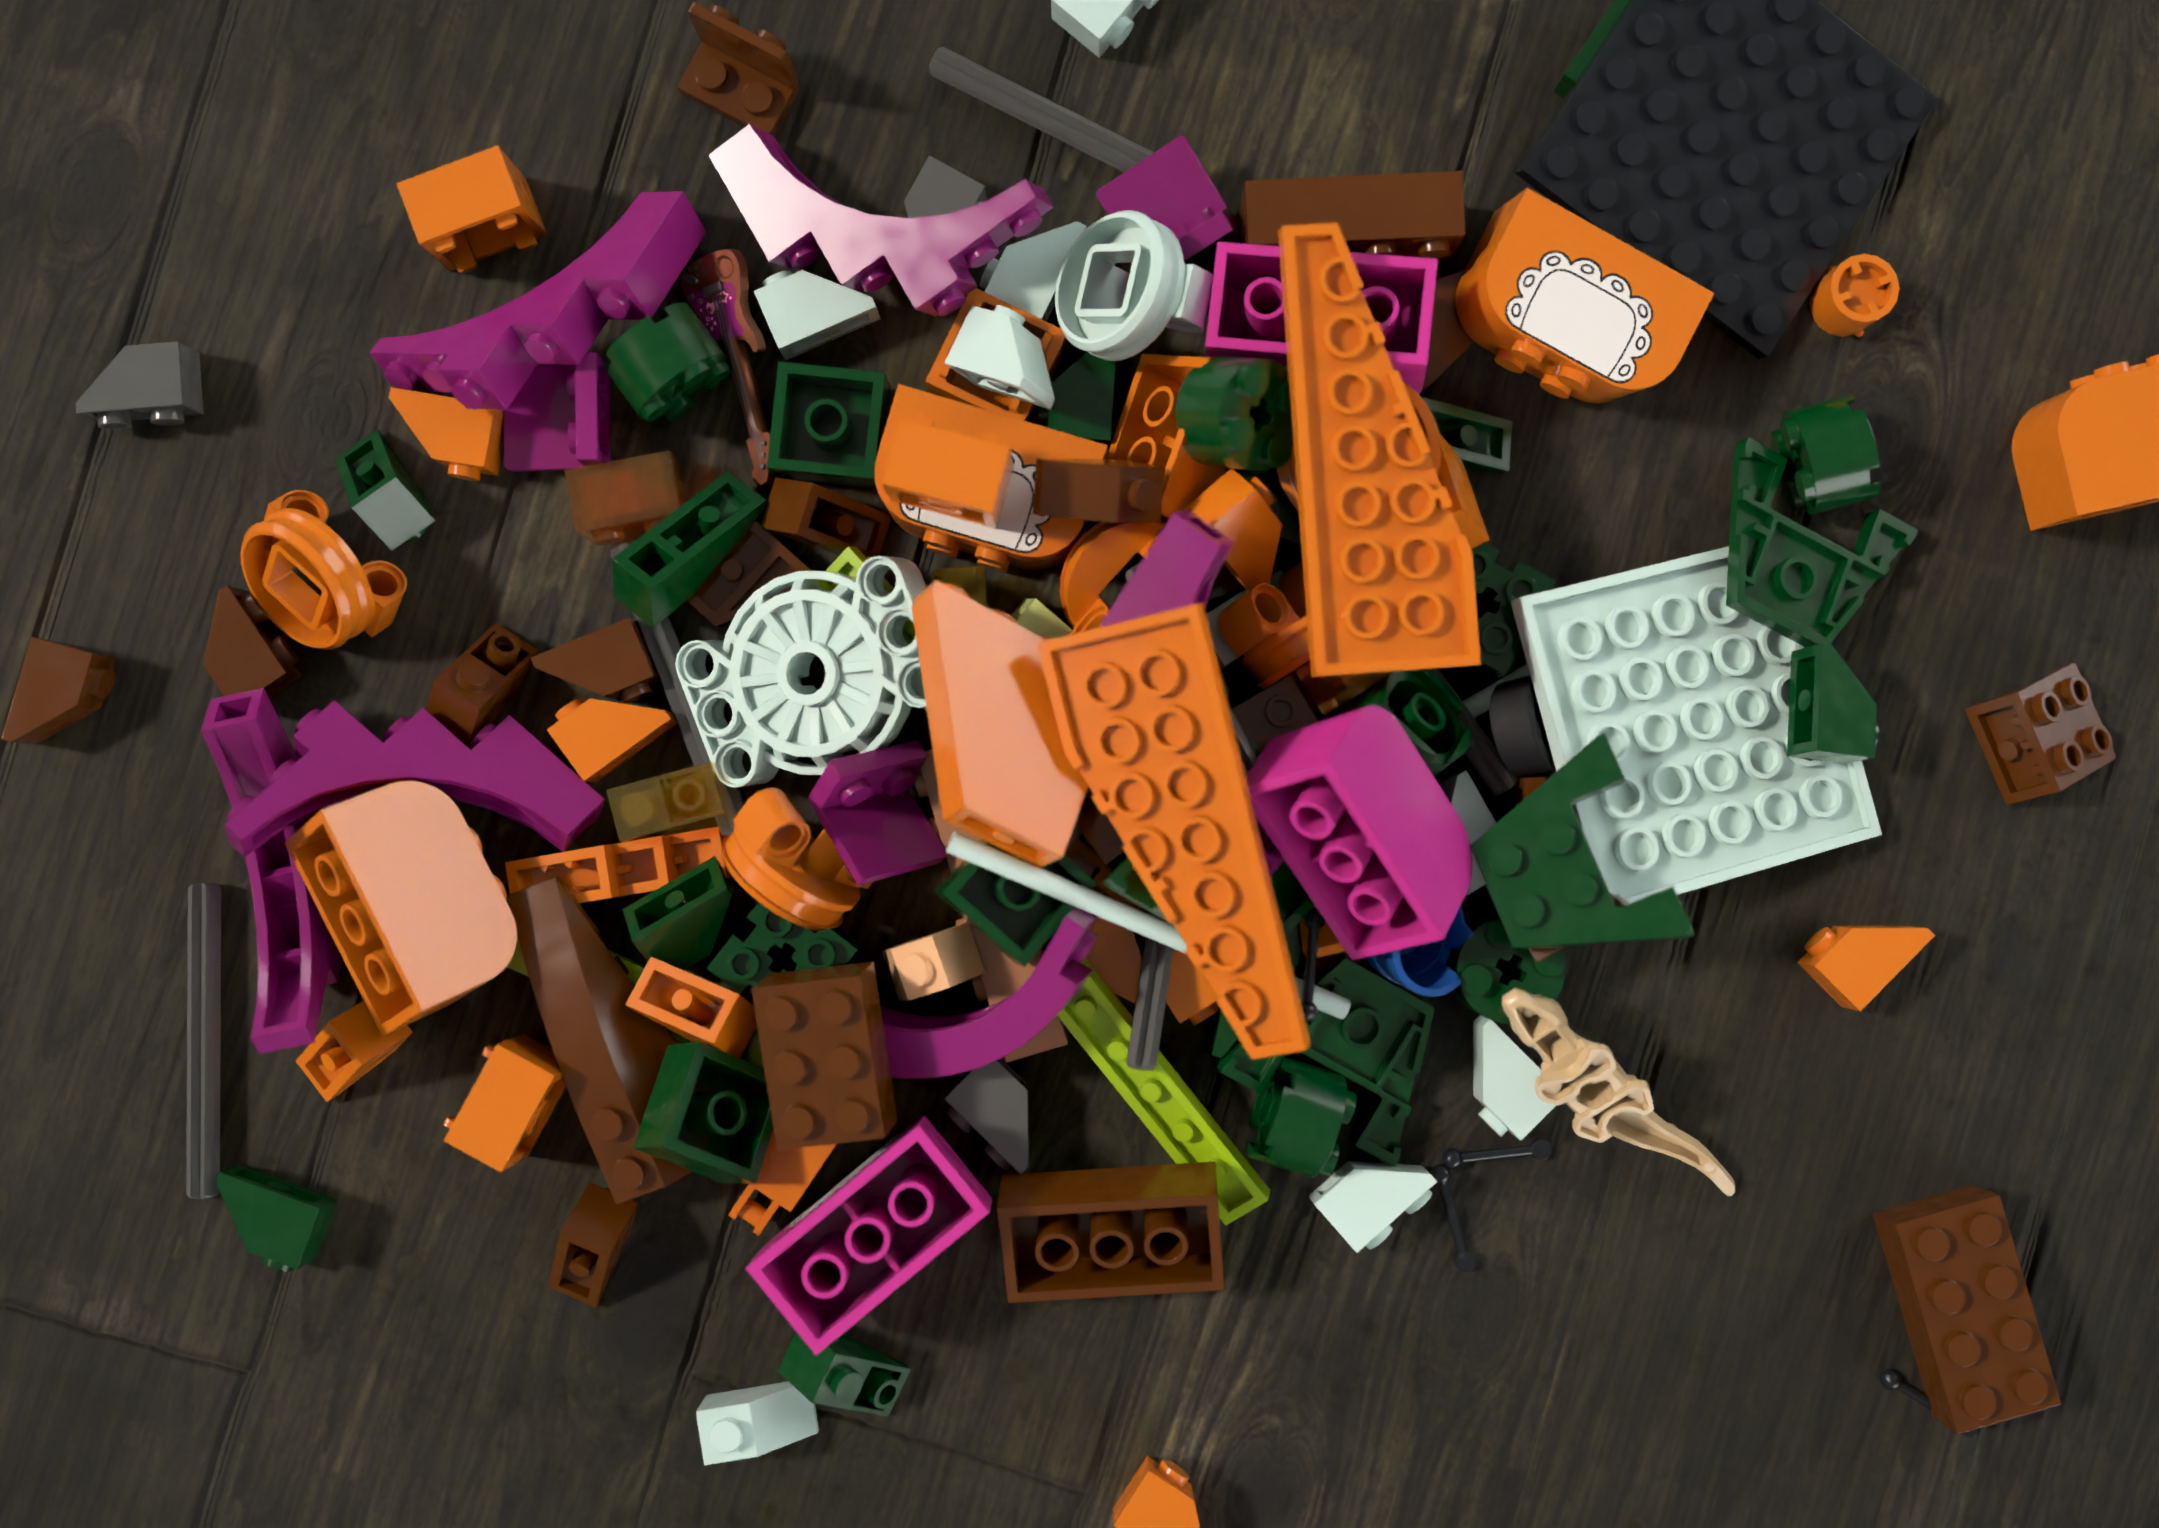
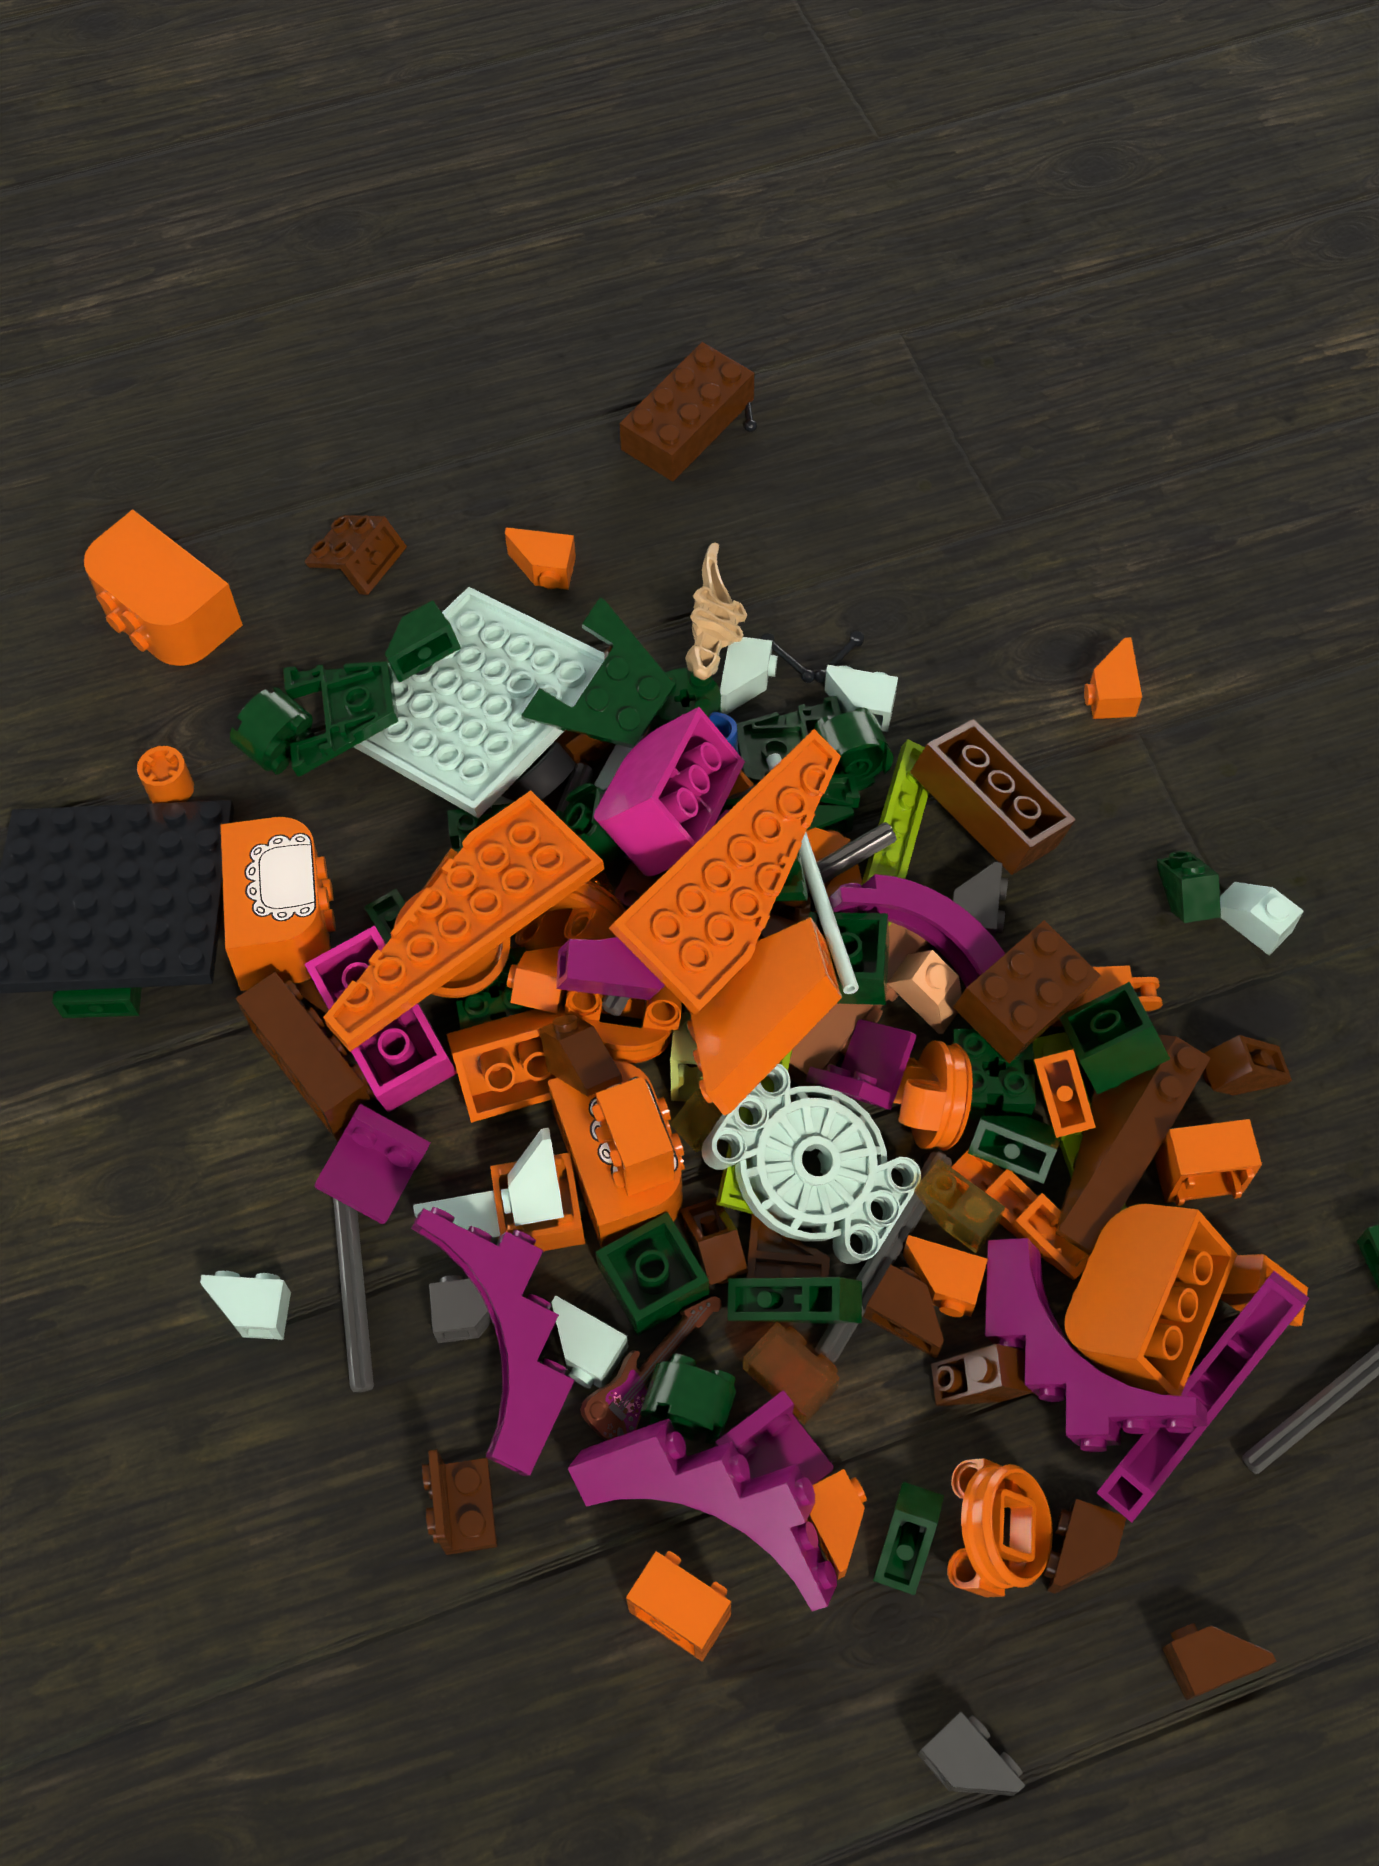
camera: 125 degrees left, 25 degrees down
dark pink brick [745,1115,993,1355] -> none
dark green slope [1038,352,1115,450] -> none
light aqua piece [1055,210,1214,361] -> none
dark green brick [1175,356,1294,471] -> none

